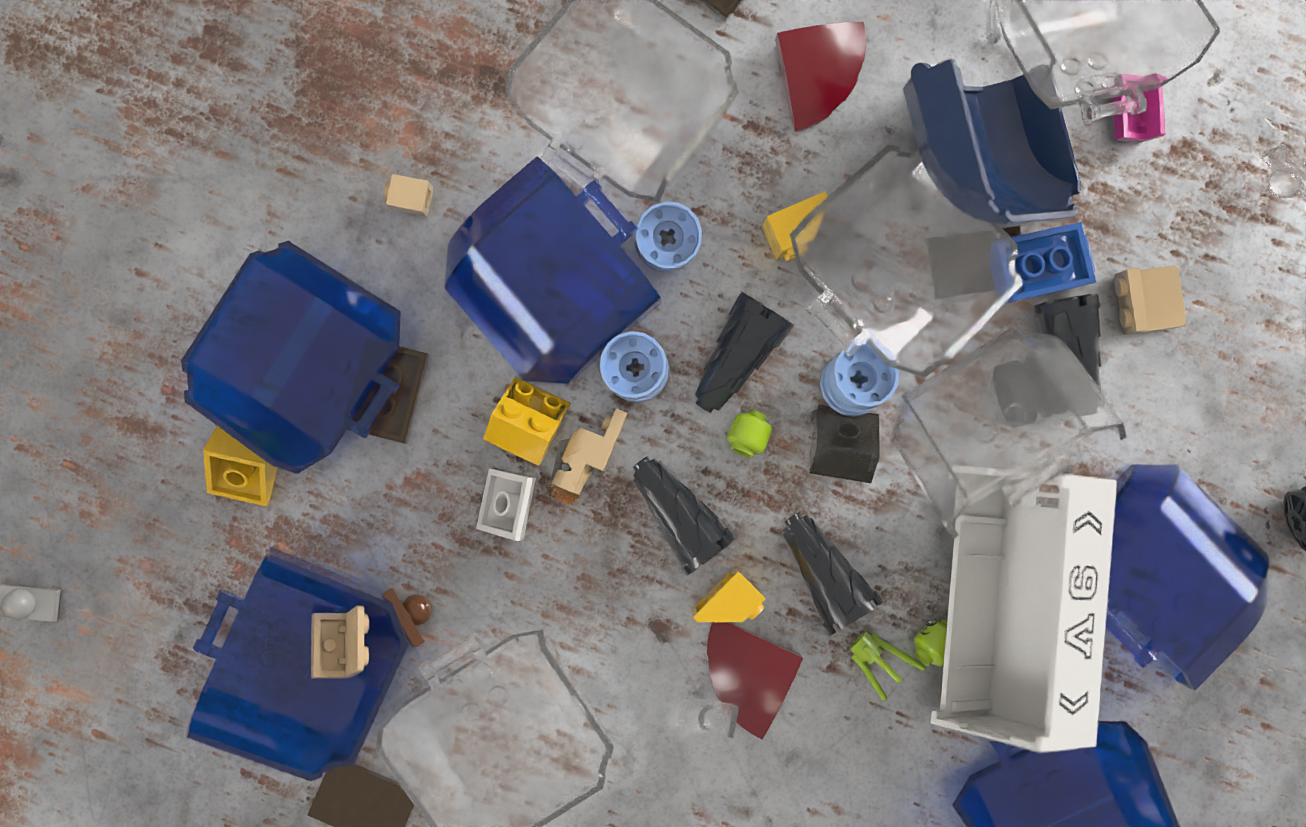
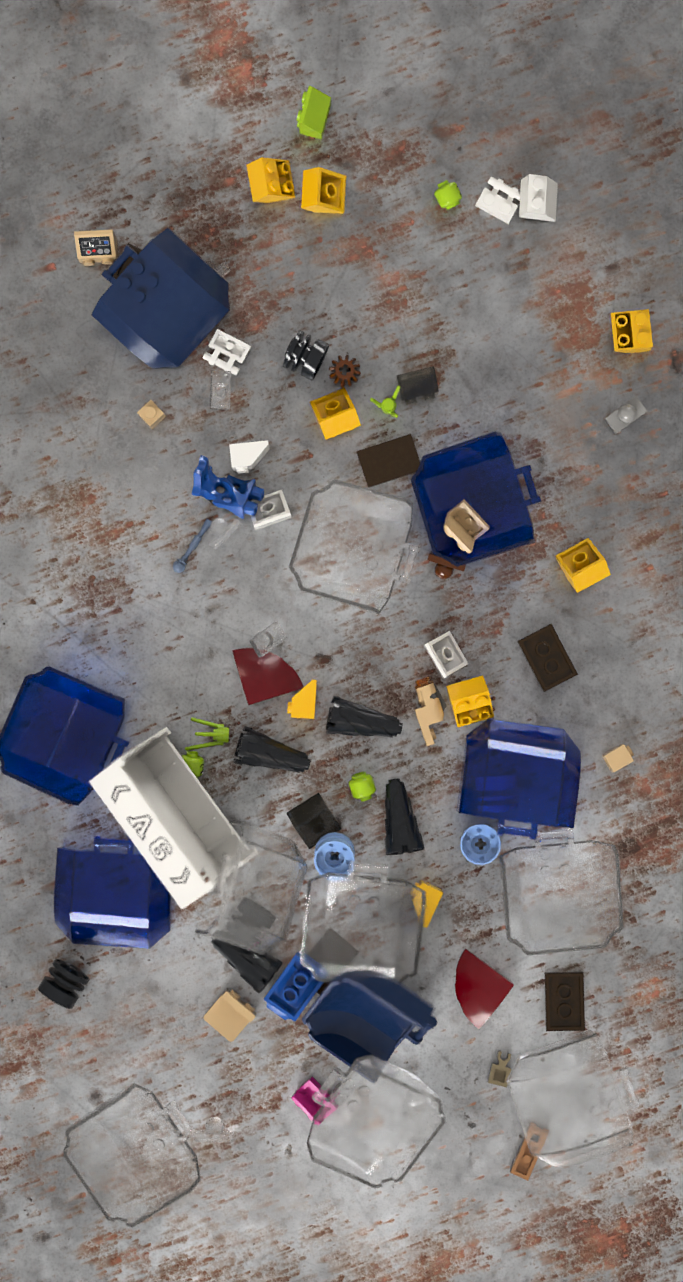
camera: 140 degrees right, 0 degrees up
clear blue windscreen [181,241,401,474] -> none
light blue wheel [600,331,670,403] -> none

